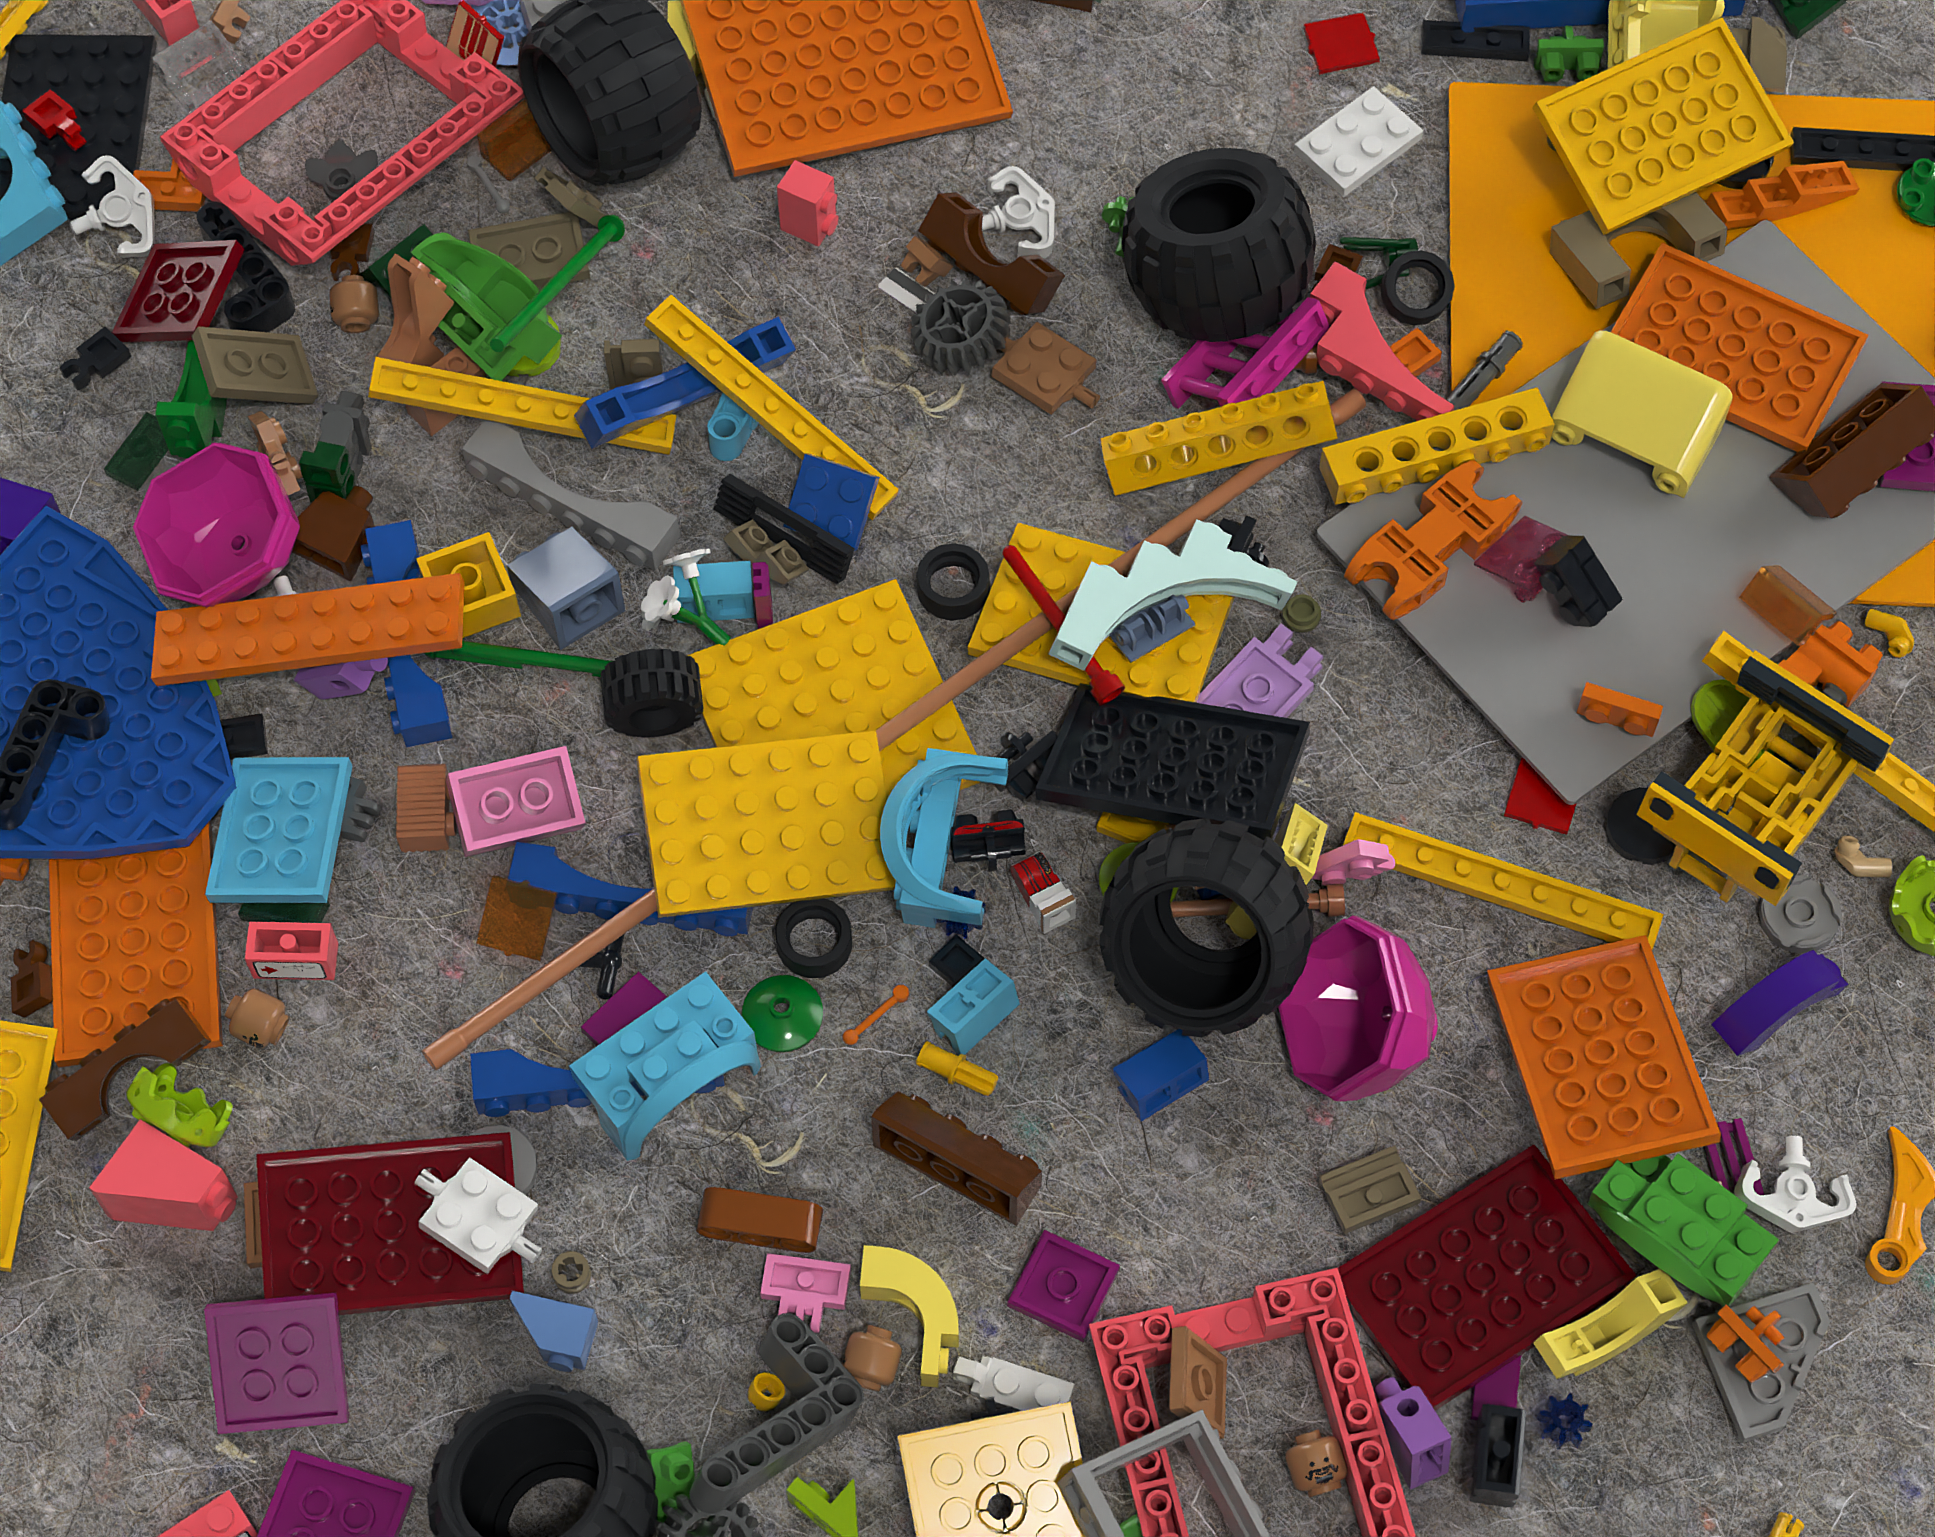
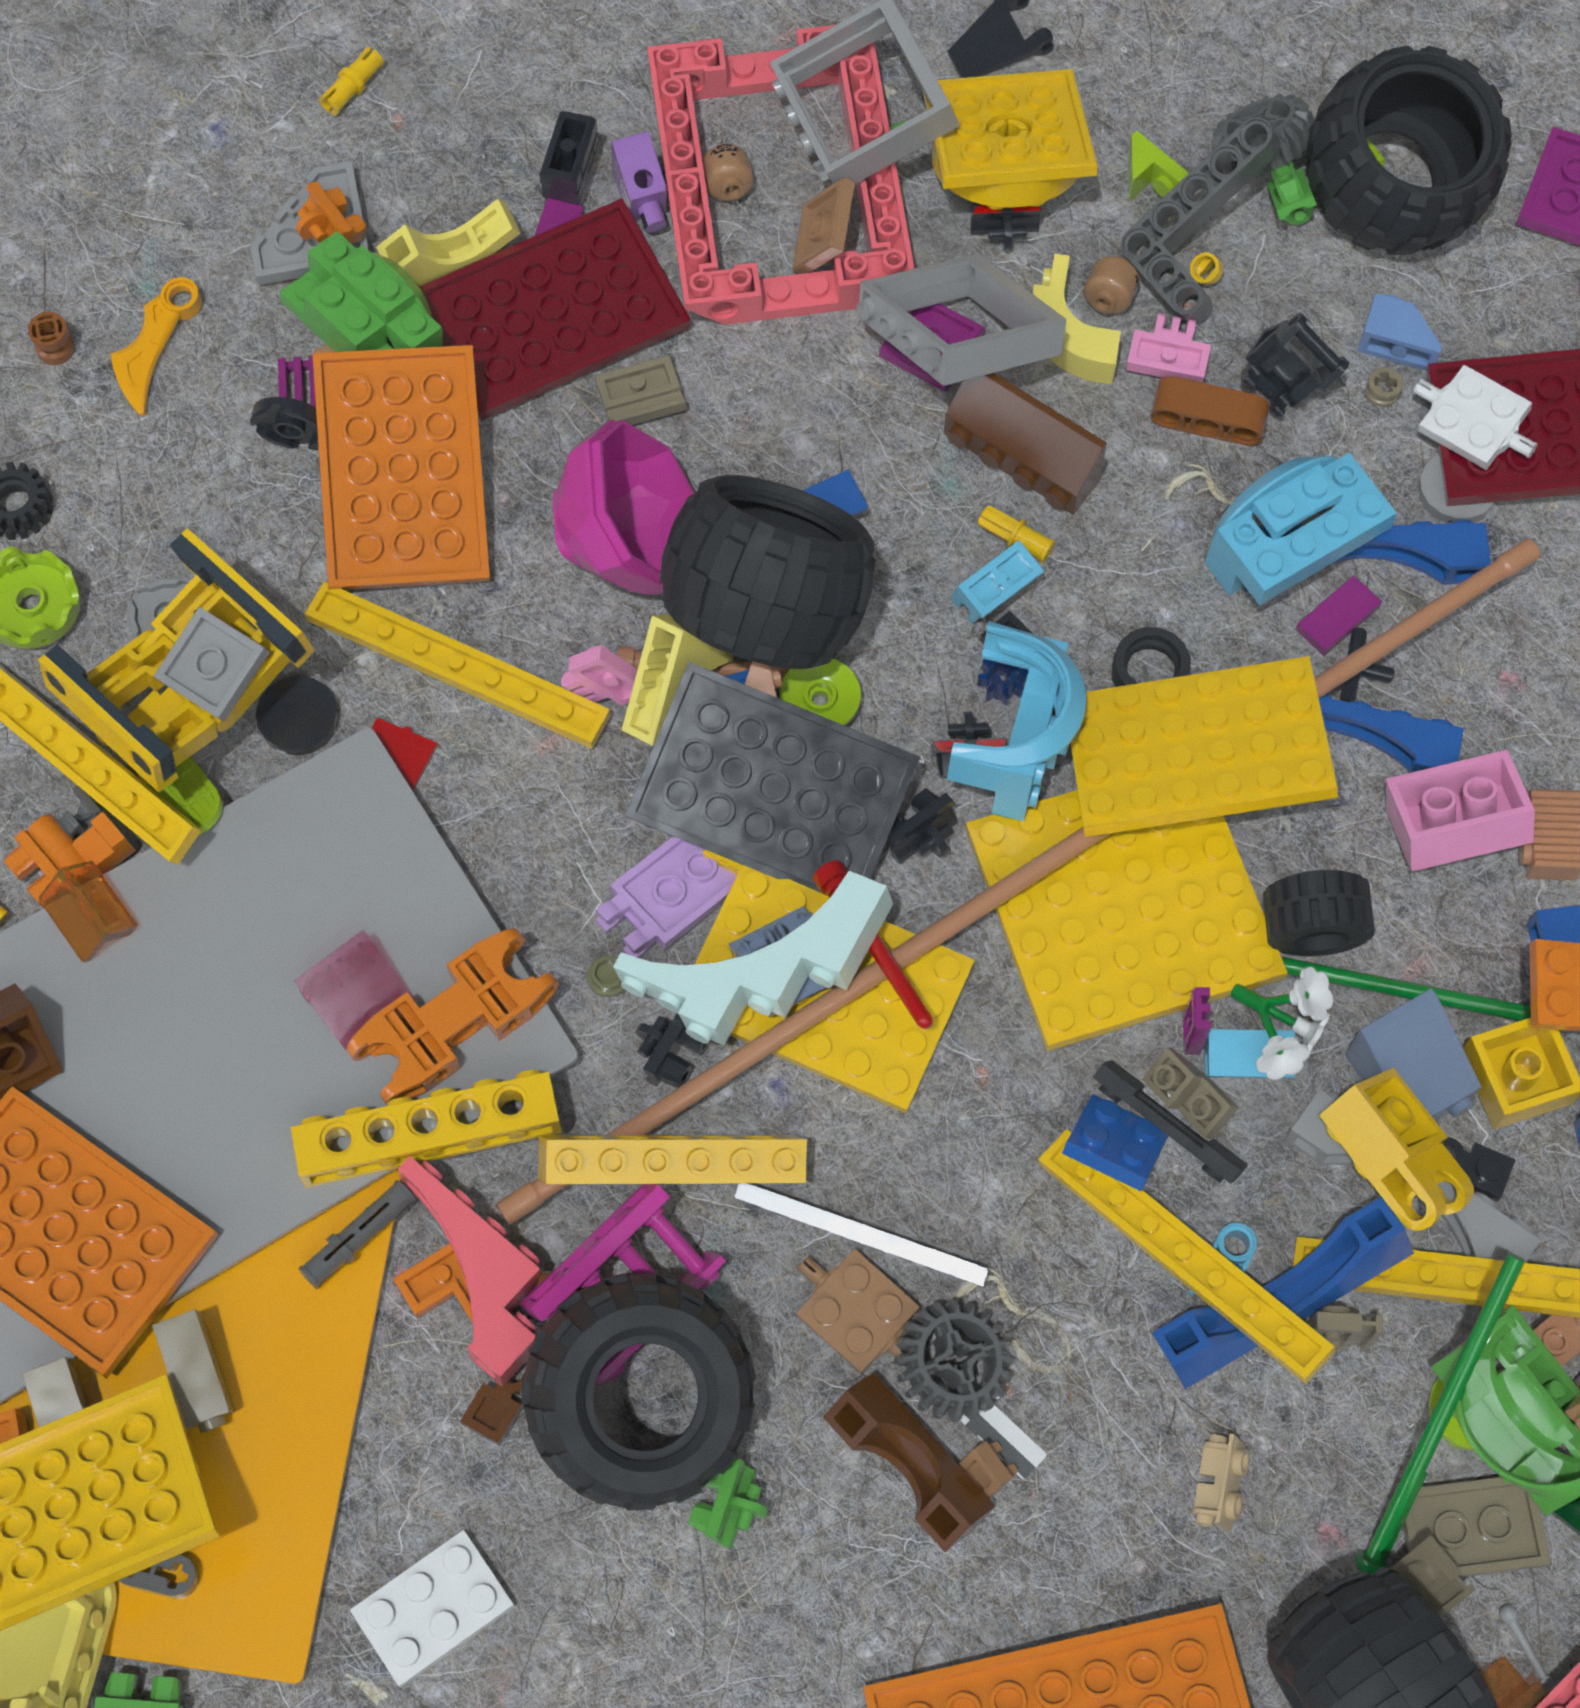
camera: 175 degrees left, 5 degrees up
clear orange piece [476,875,558,961] -> none
green dish [742,975,823,1052] -> none
coral brick [777,160,839,247] -> none
orange hinge [843,985,909,1045] -> none
black tyre [916,543,990,621] -> none
white hinge [953,1356,1074,1413] -> none
white piece [982,166,1055,259] -> none
leg [1010,851,1076,934] -> none
dark green plant [1339,237,1418,290] -> none
black tyre [1380,250,1455,325] -> none
black brick [1534,535,1623,627] -> none
clear blue gear [1537,1393,1593,1450] -> none
light yellow windscreen [1551,331,1733,498] -> none
orange plate [1576,682,1663,737] -> none
dark purple arch [1711,950,1849,1056] -> none
white piece [1734,1136,1856,1233] -> none
tan arm [1835,836,1892,878] -> none
none -> light grey plate [153,606,270,722]
none -> black tile [250,397,319,449]
none -> tile [734,1183,989,1286]
none -> light grey window [857,253,1066,386]
none -> tan hinge [1192,1433,1249,1533]
none -> black piece [1241,313,1350,418]
none -> yellow brick [1319,1067,1474,1231]
none -> black plate [1442,1137,1516,1202]

